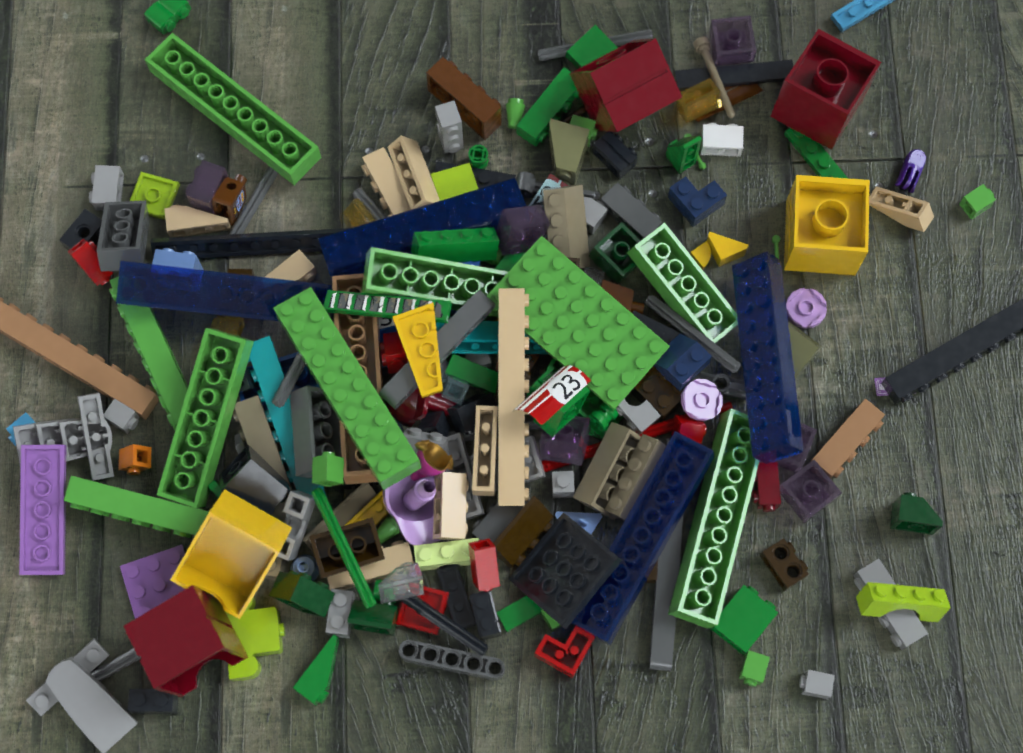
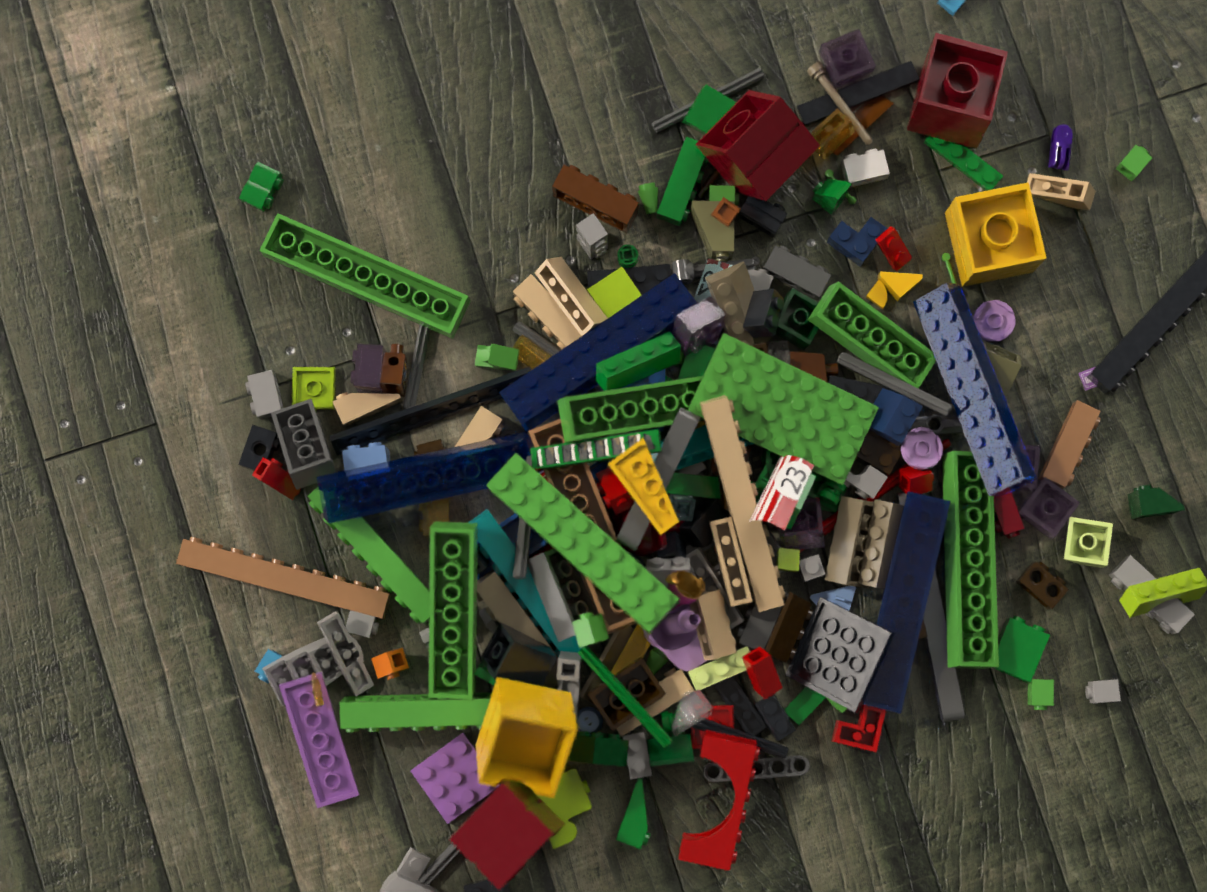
camera: 15 degrees left, 10 degrees up
none -> clear yellow helmet [311,673,324,706]
none -> bright green slope [475,344,520,371]
none -> red arch [678,730,760,871]
none -> dark orange tile [711,197,741,227]
none -> black brick [743,289,785,338]
none -> lime tile [776,548,800,572]
none -> red plate [875,226,912,271]
none -> yellowish green slope [1064,517,1113,568]

